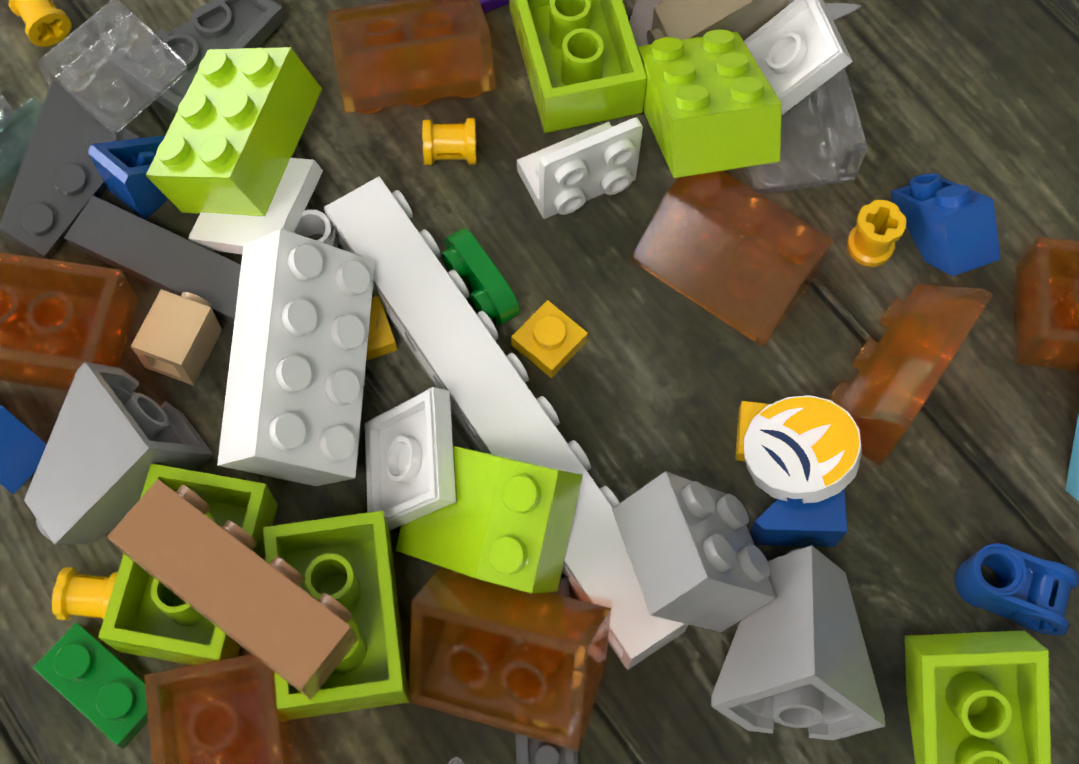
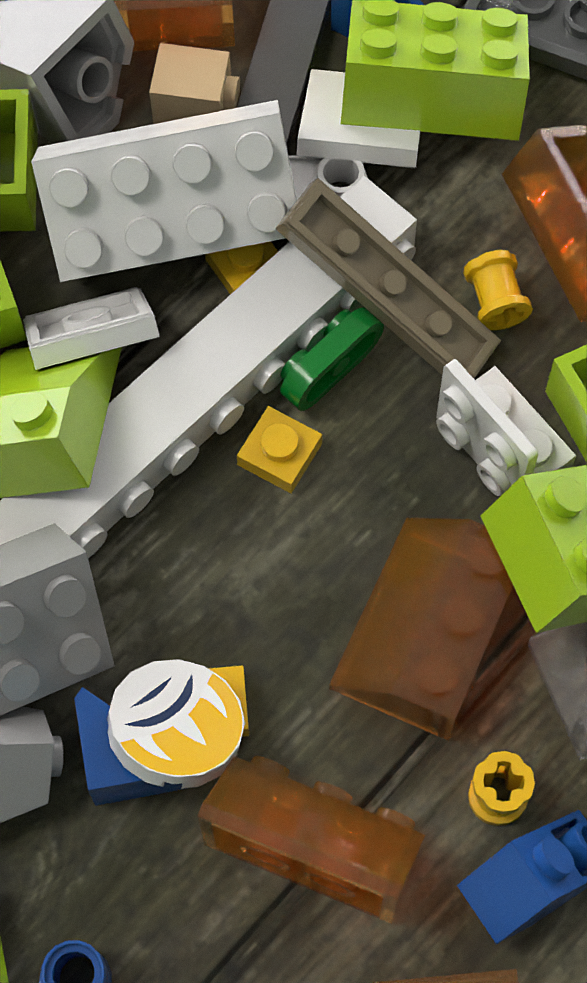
camera: 80 degrees right, 0 degrees up
none -> dark tan tile [275,178,501,378]

